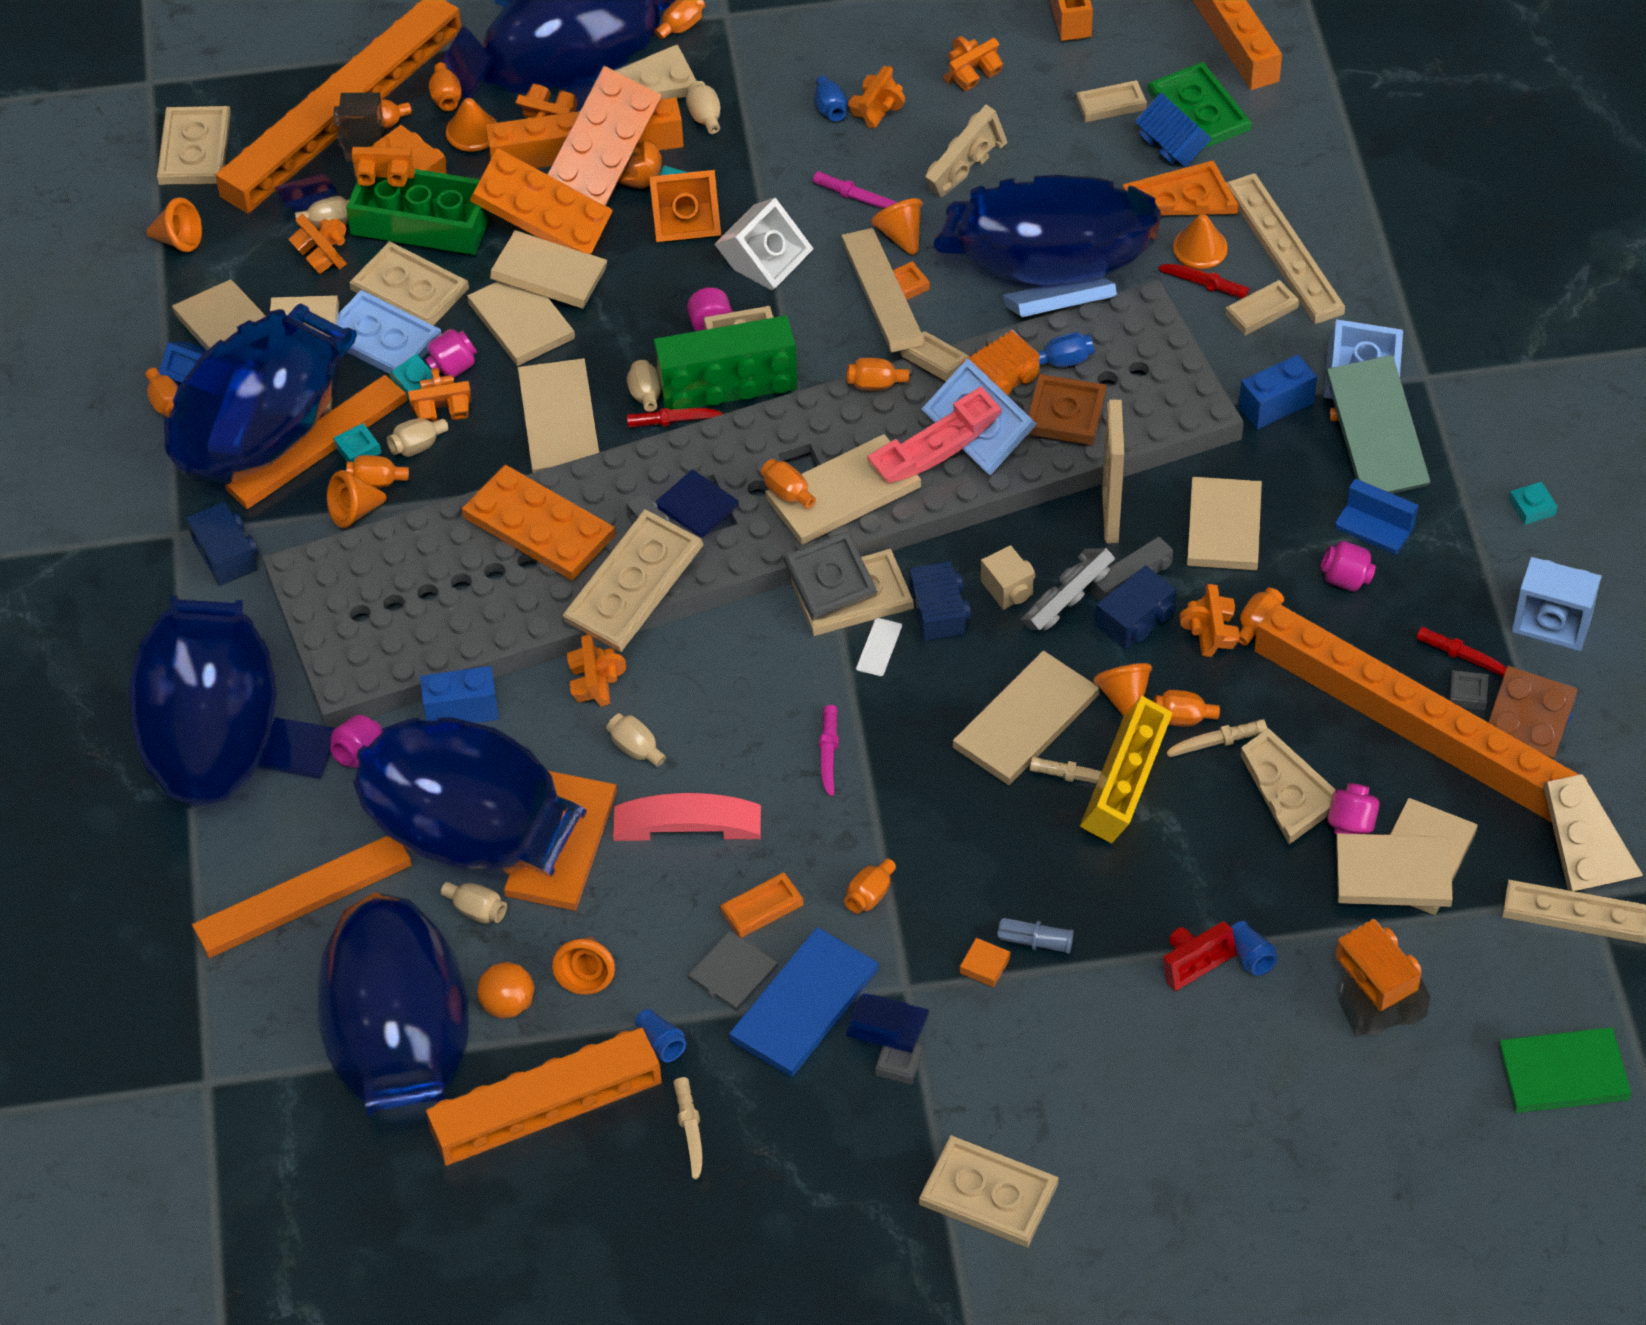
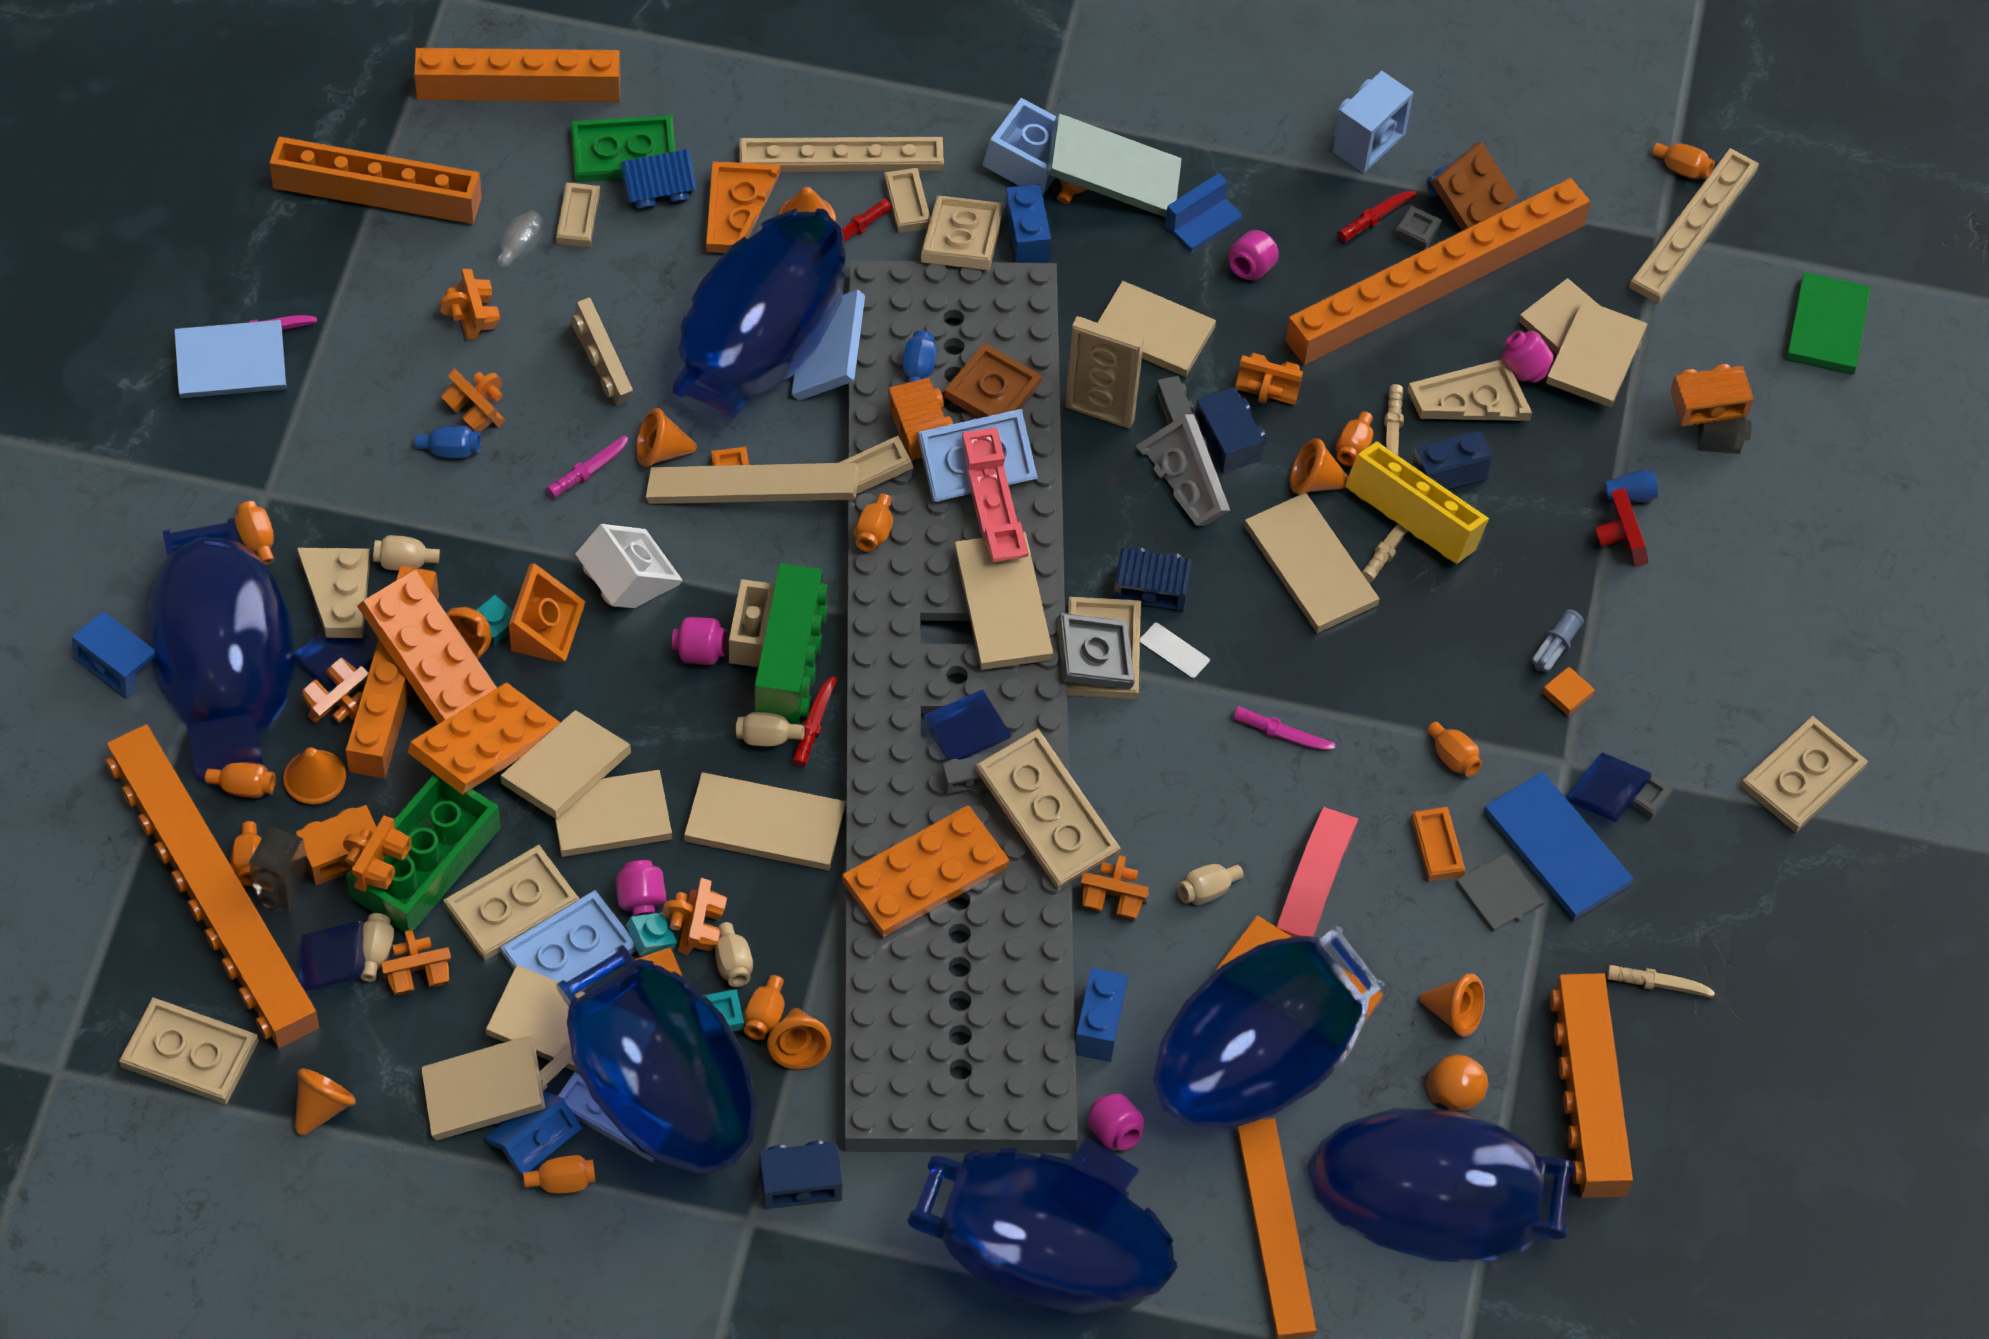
camera: 75 degrees left, 5 degrees up
tan plant [441,882,507,924] -> none
blue cone [635,1009,686,1062] -> none
orange plant [760,459,816,509] -> none
tan brick [981,545,1035,610] -> none
orange plant [1238,588,1284,646] -> none
teal plate [1509,481,1558,525] -> none
tan wing [1543,774,1643,891] -> none
none -> clear plant [497,210,544,269]
none -> tan tile [921,195,1004,270]
none -> dark blue brick [1412,430,1492,489]

